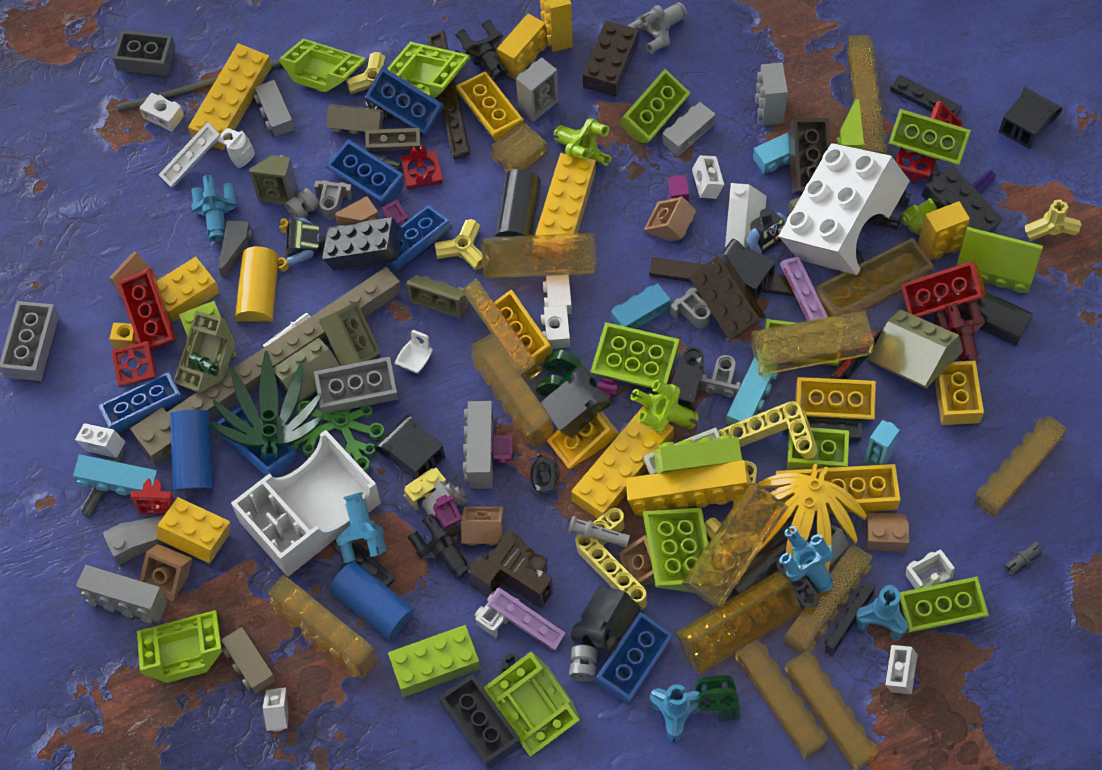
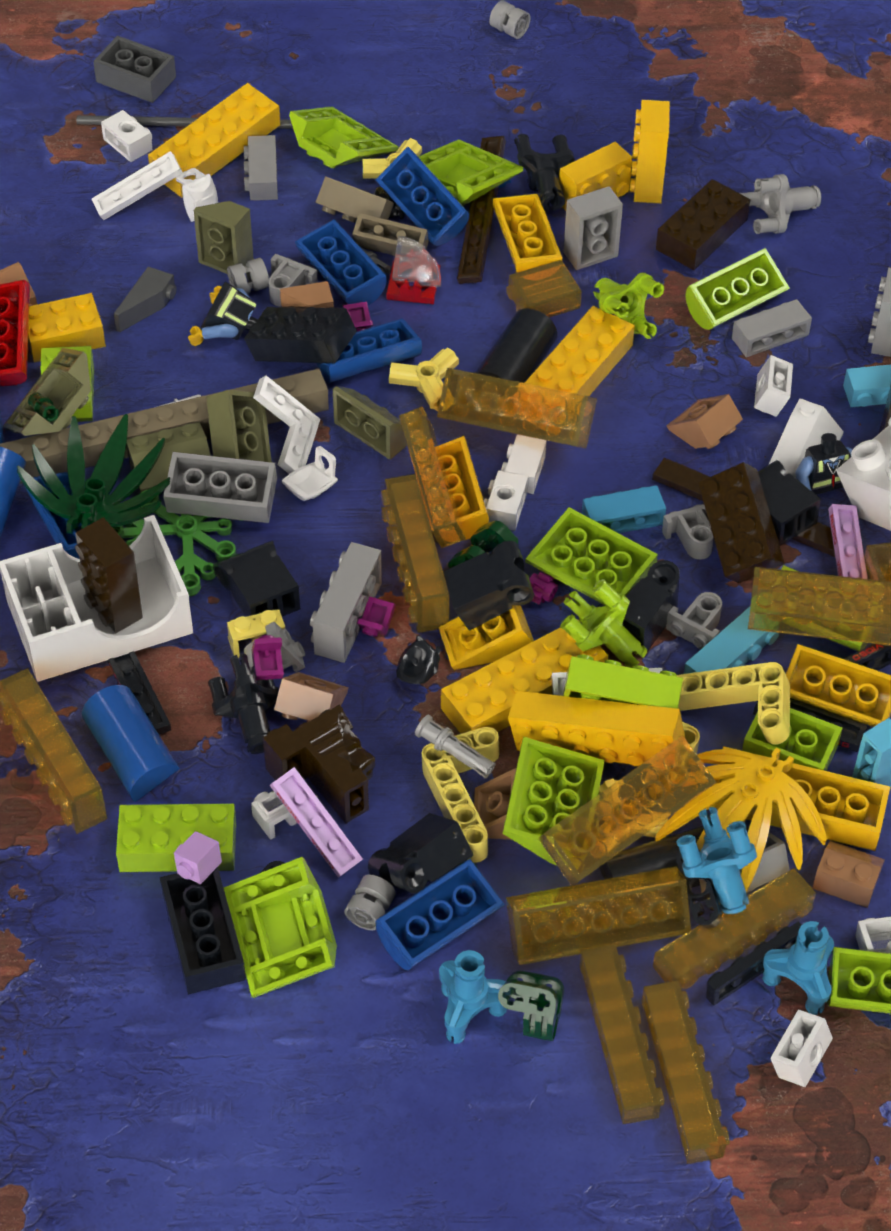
camera: 15 degrees right, 10 degrees down
dark azure wheel [191,175,238,242] -> none
yellow brick [235,247,279,322] -> none
dark azure wheel [336,492,387,563] -> none
magenta brick [667,175,689,203] -> none
none -> dark brown brick [75,517,143,633]
none -> lavender brick [174,831,222,884]
none -> white plate [253,376,320,474]
none -> clear brick [392,236,441,287]

